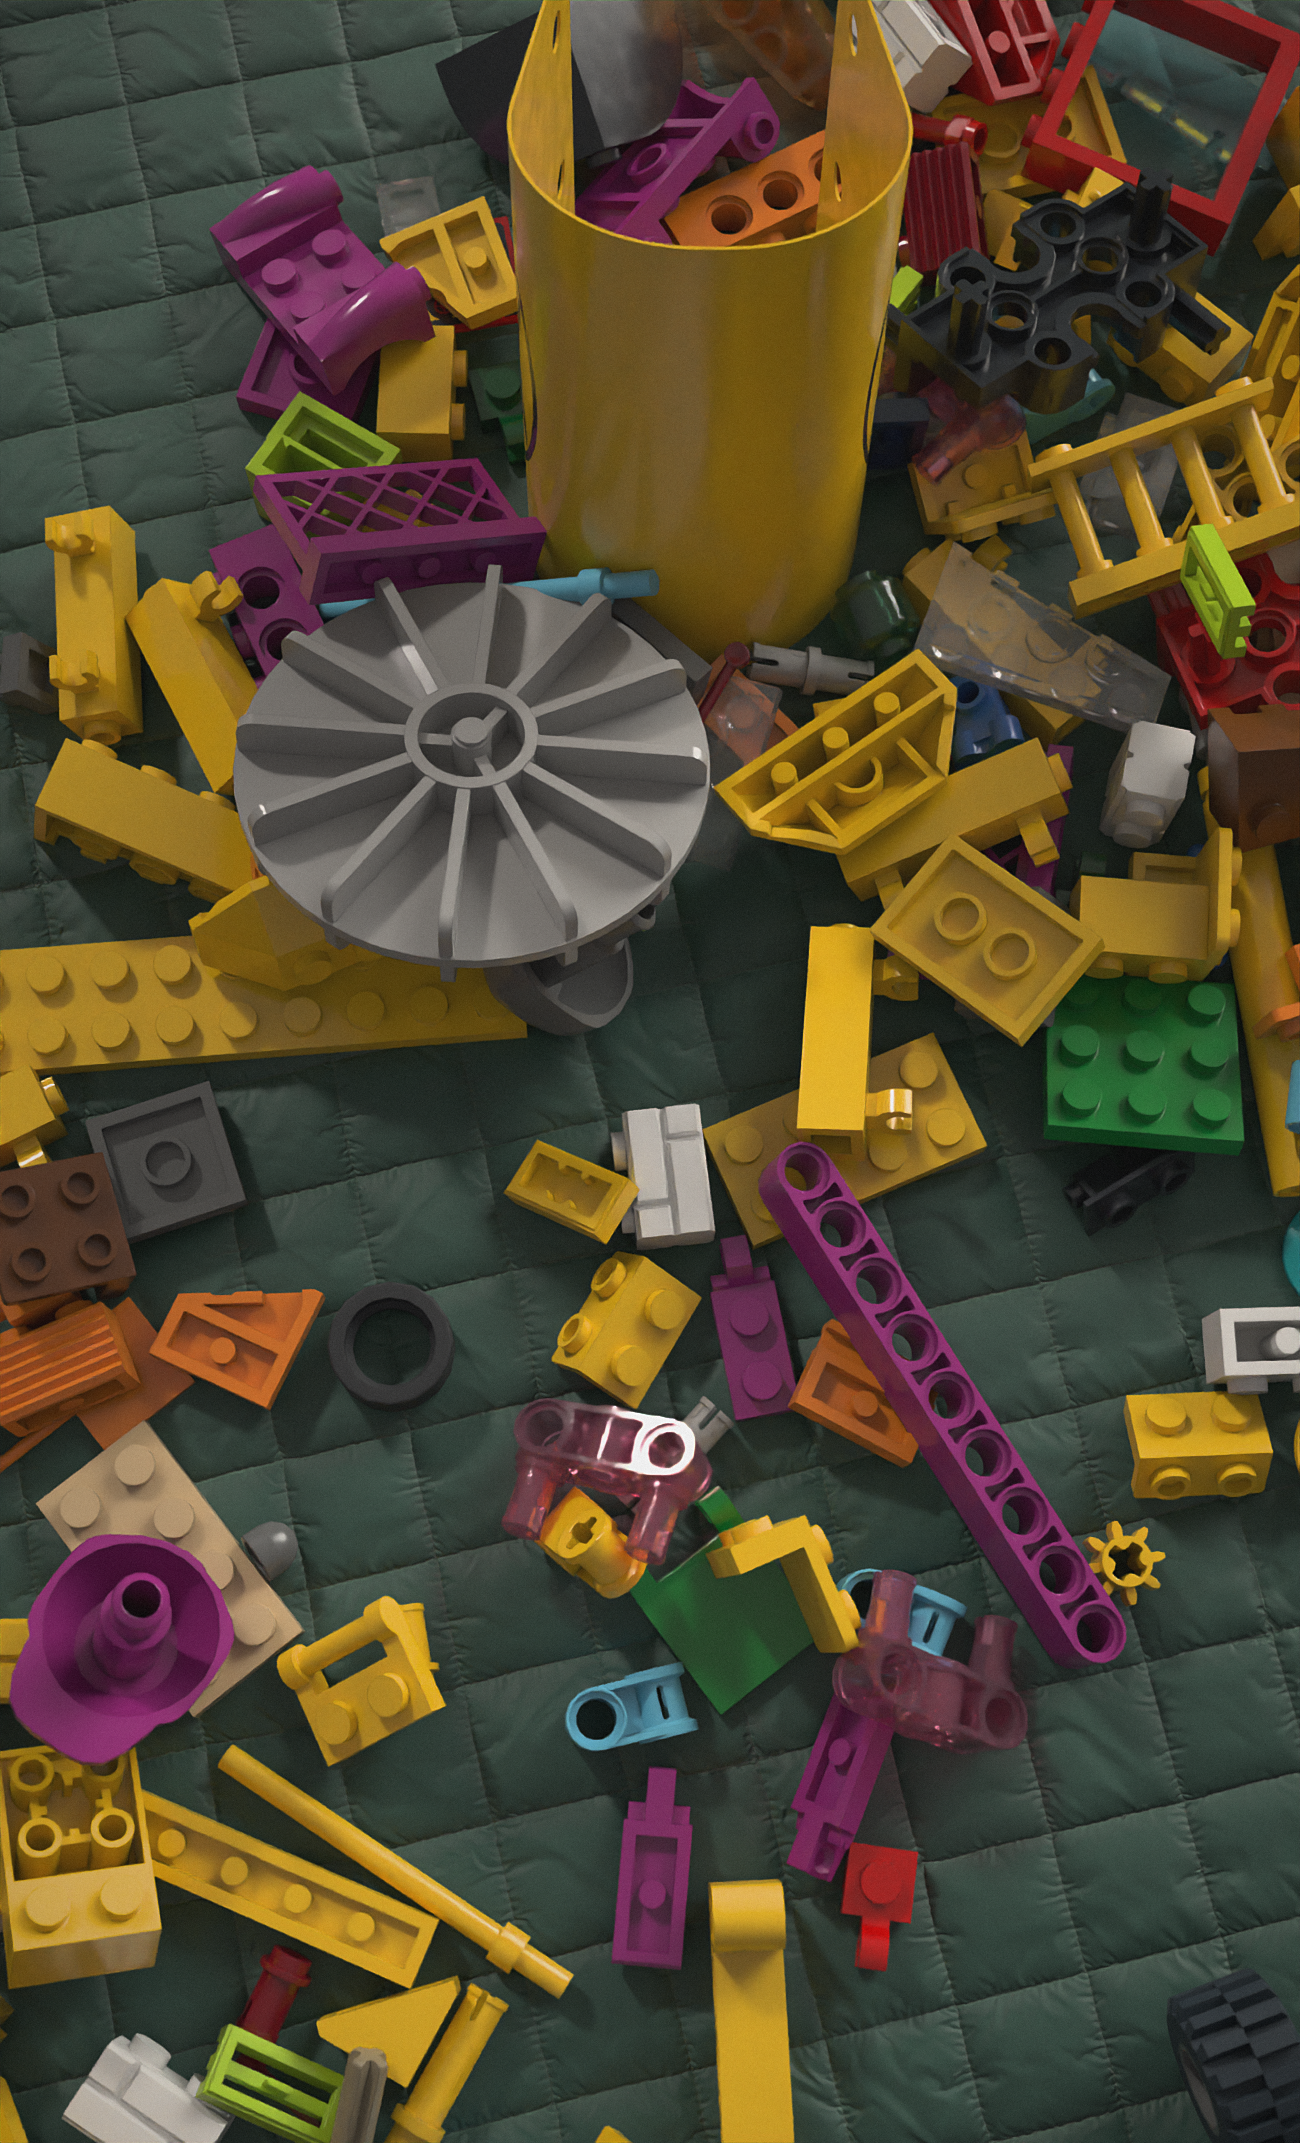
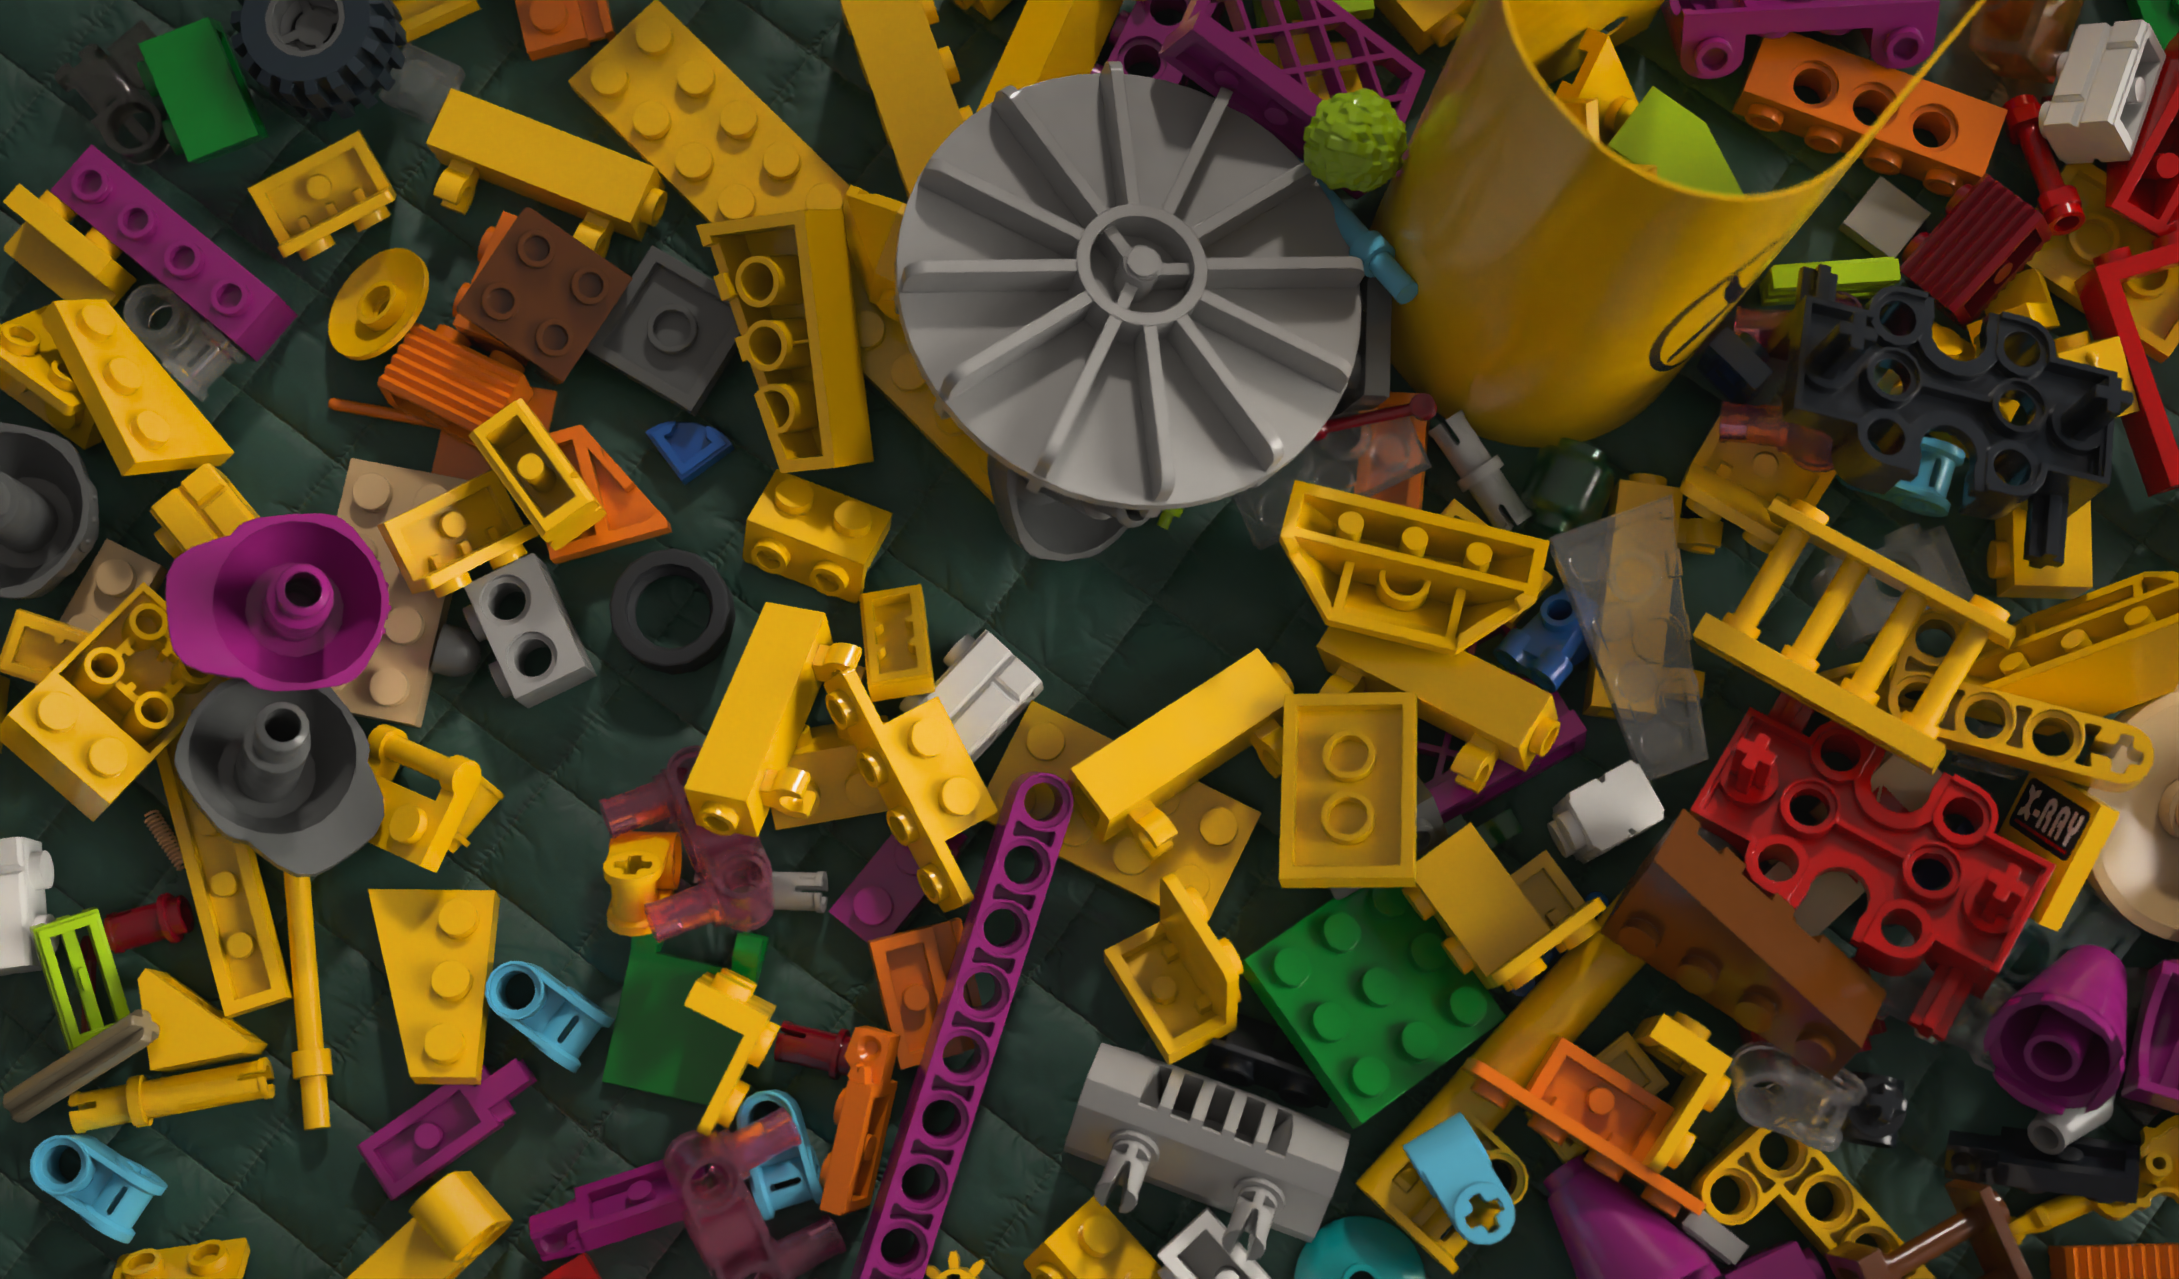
camera: 60 degrees right, 5 degrees up
lime tile [1180,524,1256,659] -> none
none -> light nougat leg [144,810,185,871]
none -> dark grey piece [174,678,384,877]
none -> yellow wing [368,889,500,1085]
none -> yellow bracket [377,469,539,598]
none -> light grey brick [463,553,597,709]
none -> yellow brick [468,398,607,551]
none -> blue tile [645,421,735,485]
none -> yellow brick [684,602,867,838]
none -> yellow wedge [696,209,874,473]
none -> yellow bracket [742,469,893,603]
none -> dark red pin [774,1020,851,1080]
none -> orange hinge [819,1026,901,1216]
none -> yellow bracket [824,667,999,913]
none -> light grey piece [1063,1043,1351,1261]
none -> yellow bracket [1103,872,1243,1066]
none -> lime piece [1303,88,1408,193]

